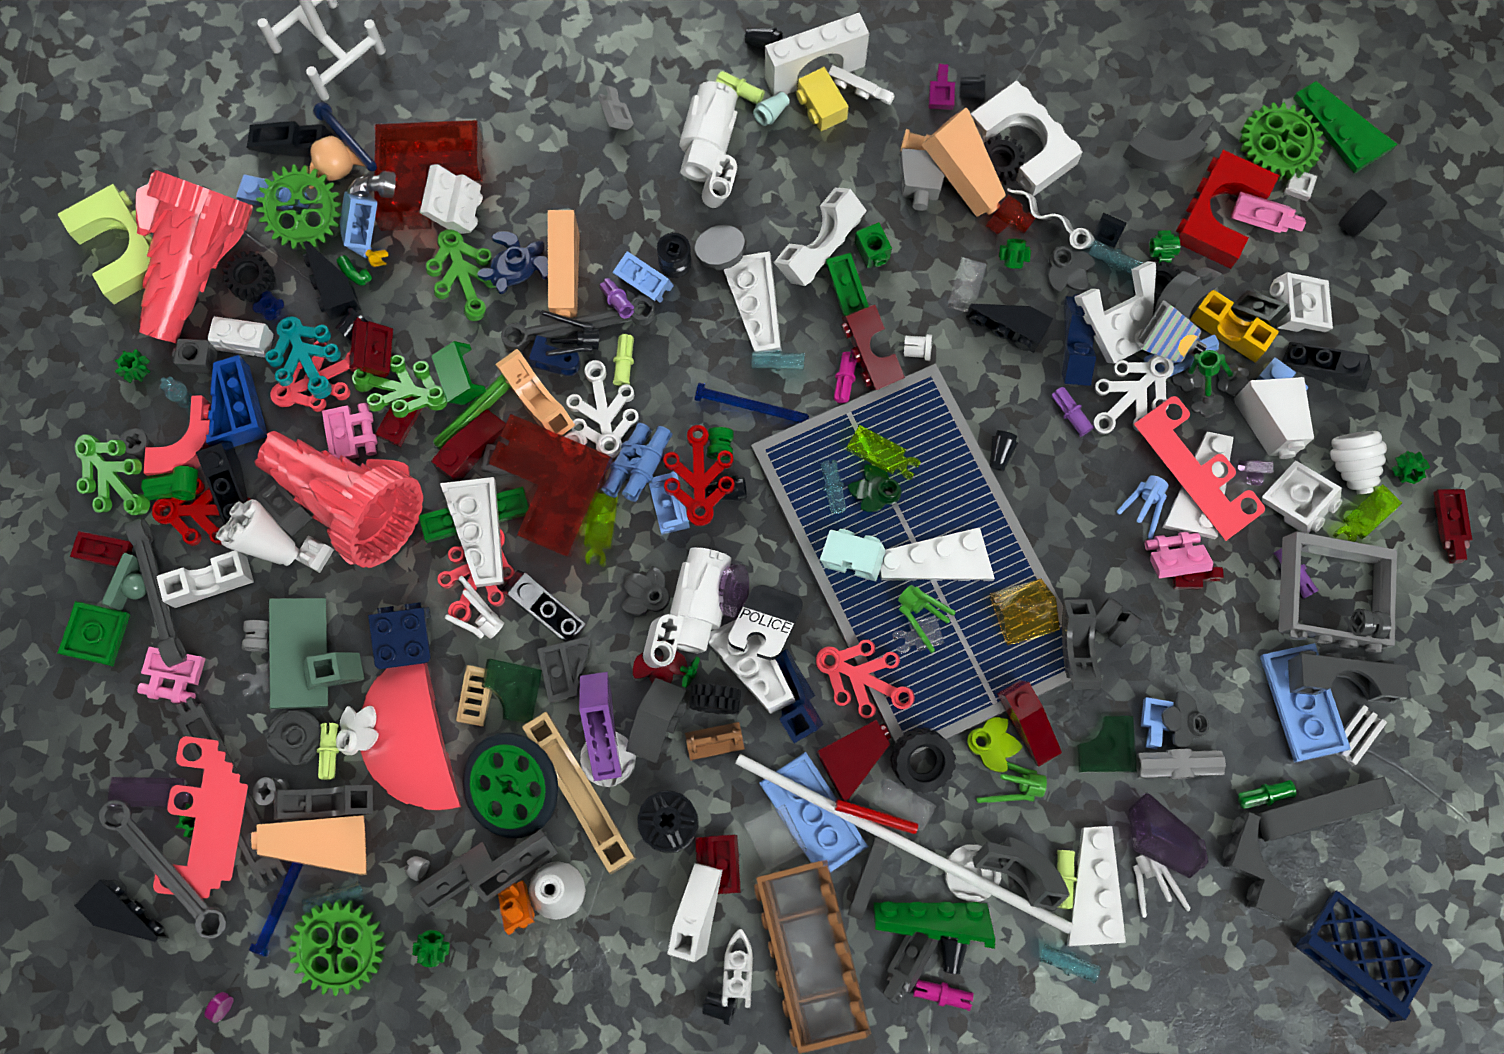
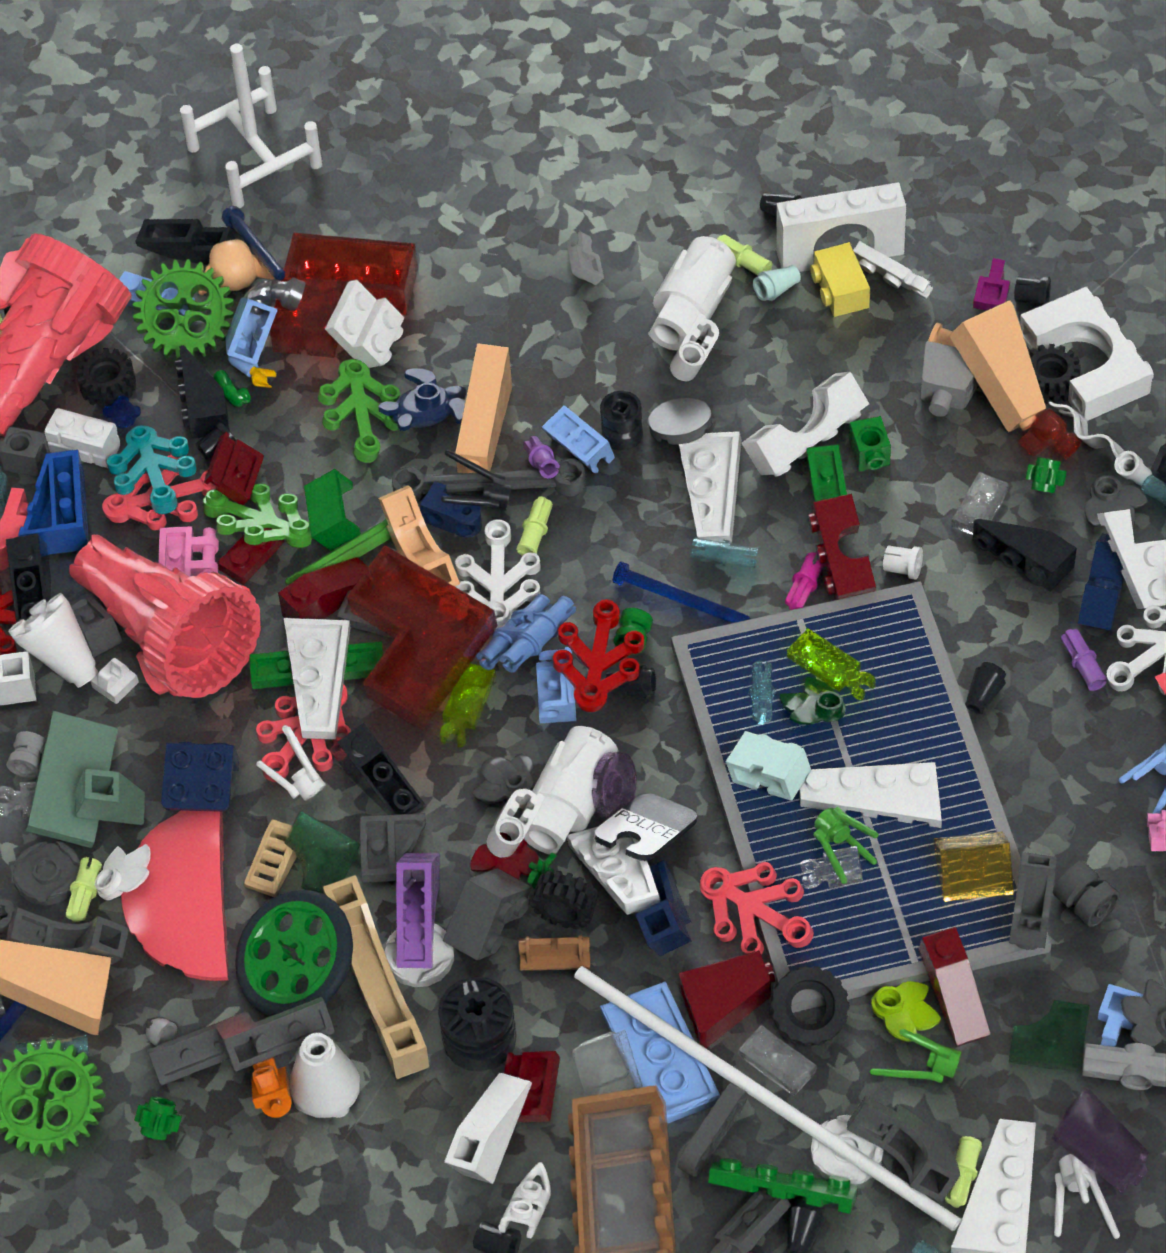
camera: 15 degrees right, 20 degrees down
red bar [834,799,918,834] -> none

